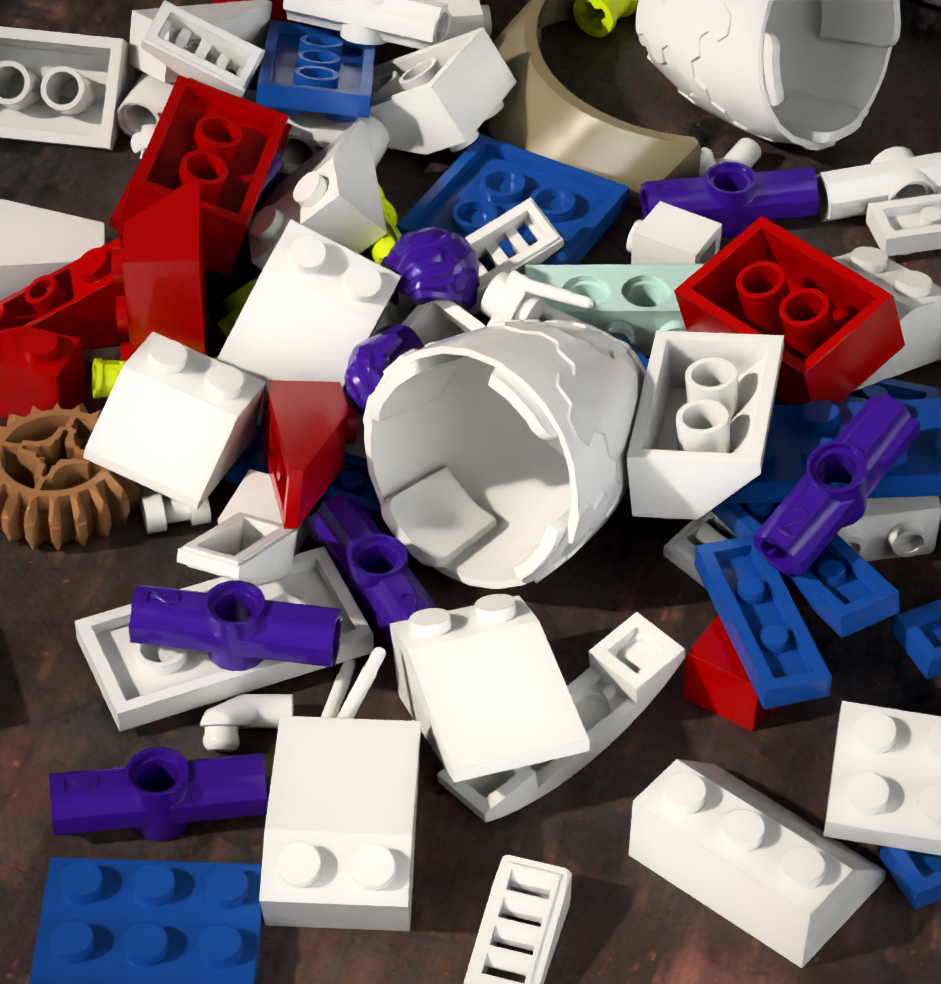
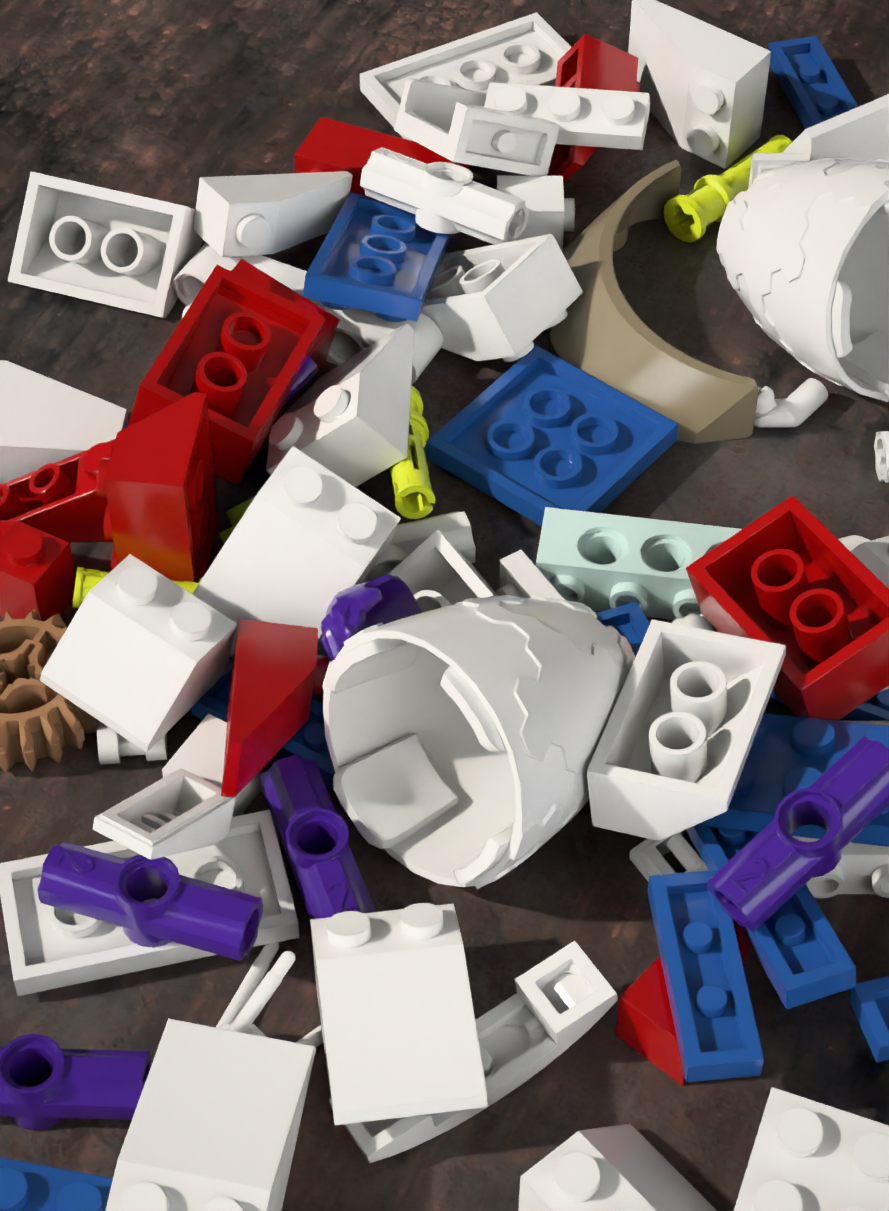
camera: 10 degrees right, 5 degrees up
white slope [140,0,265,98] -> none
white arm [199,694,294,752] -> none
dark purple hair [380,227,480,310] -> none
white slope [461,197,564,315] -> none
white plant [480,270,631,350] -> none
white brick [626,201,722,264] -> none
dark purple piece [640,161,819,238] -> none

